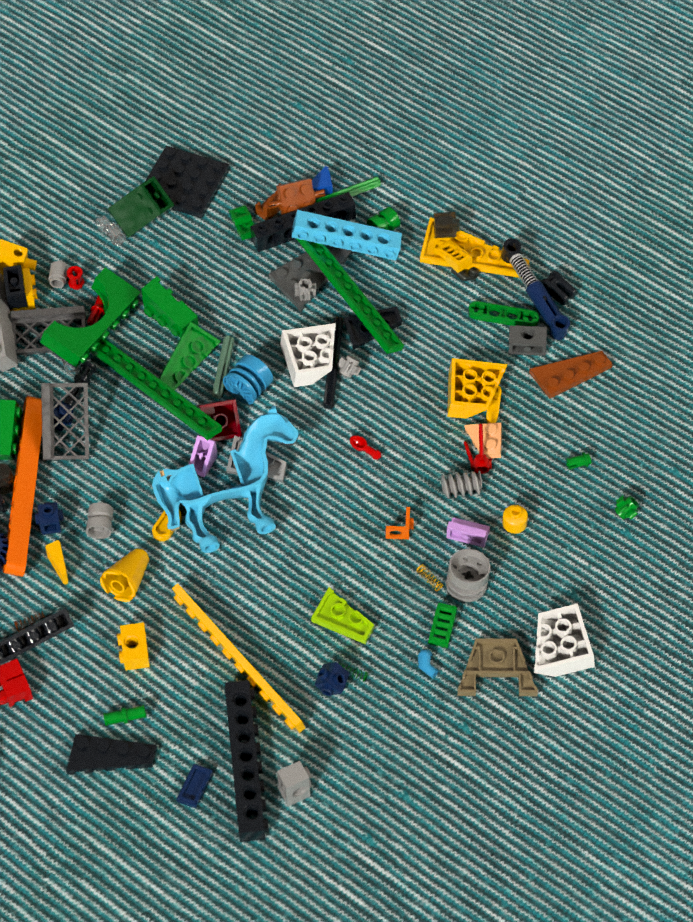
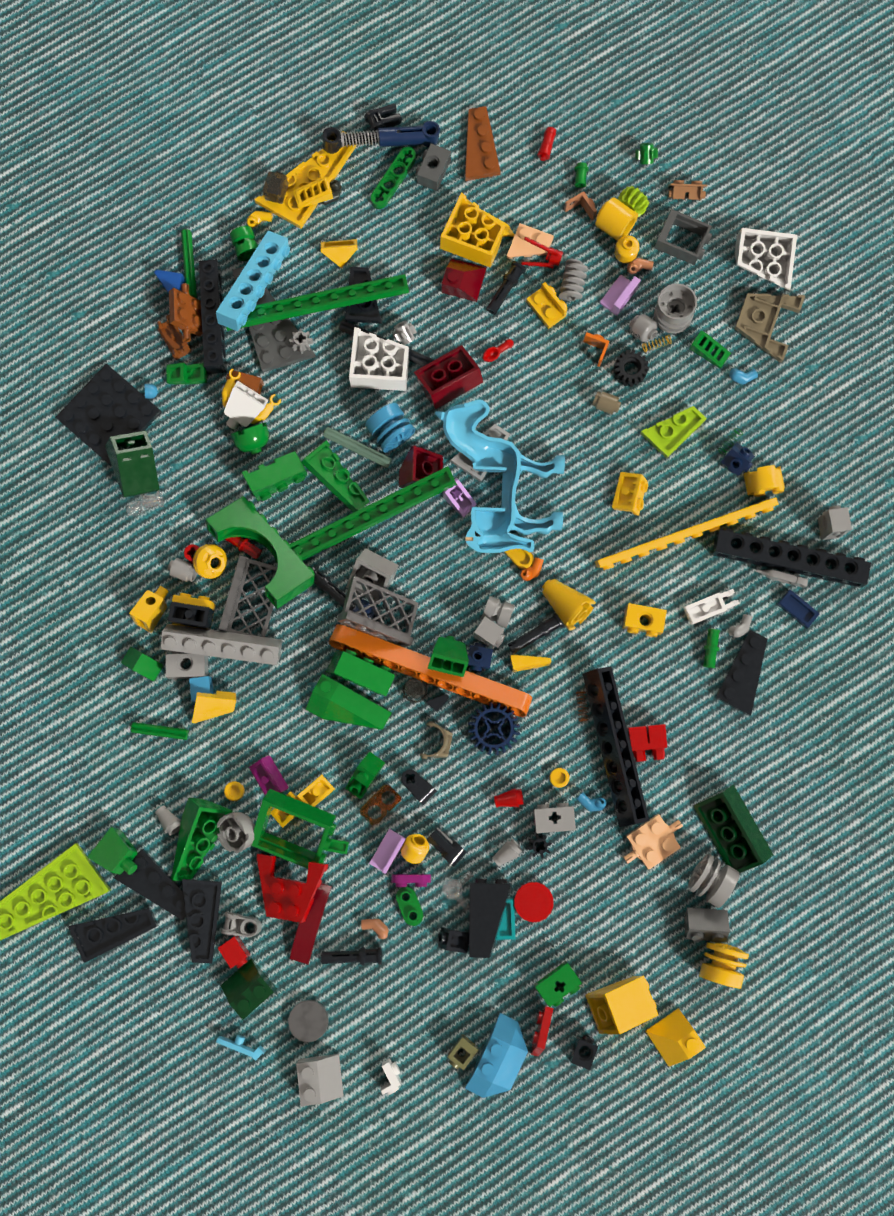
camera: 70 degrees left, 25 degrees up
none -> dark azure hinge [145,384,158,399]
none -> yellow piece [193,544,227,579]
none -> white torso [222,369,281,429]
none -> dark orange leg [226,371,264,394]
none -> green cylinder [230,422,269,455]
none -> yellow arm [246,211,273,227]
none -> yellow slope [321,239,358,268]
none -> light grey slope [346,548,399,605]
none -> dark red slope [414,345,483,410]
none -> green torso [427,636,469,677]
none -> dark red slope [442,258,487,302]
none -> light grey brick [473,617,505,649]
none -> black pin [486,261,526,315]
none -> black pin [507,613,564,655]
none -> orange arm [520,557,544,581]
none -> yellow bracket [526,282,567,329]
none -> red piece [537,127,556,161]
none -> nougat bracket [564,191,597,220]
none -> dark tan brick [592,391,621,415]
none -> yellow piece [595,197,638,241]
none -> yellow bracket [612,472,648,516]
none -> black tyre [613,350,649,387]
none -> lime gear [618,186,649,217]
none -> nougat arm [627,258,654,274]
none -> light grey head [629,314,658,342]
none -> dark grey window [654,209,712,265]
none -> medium nougat hinge [668,180,707,200]
none -> white hinge [683,589,740,625]
none -> light grey arm [728,614,752,638]
none -> yellow cylinder [743,465,785,497]
none -> light grey piece [756,569,808,588]

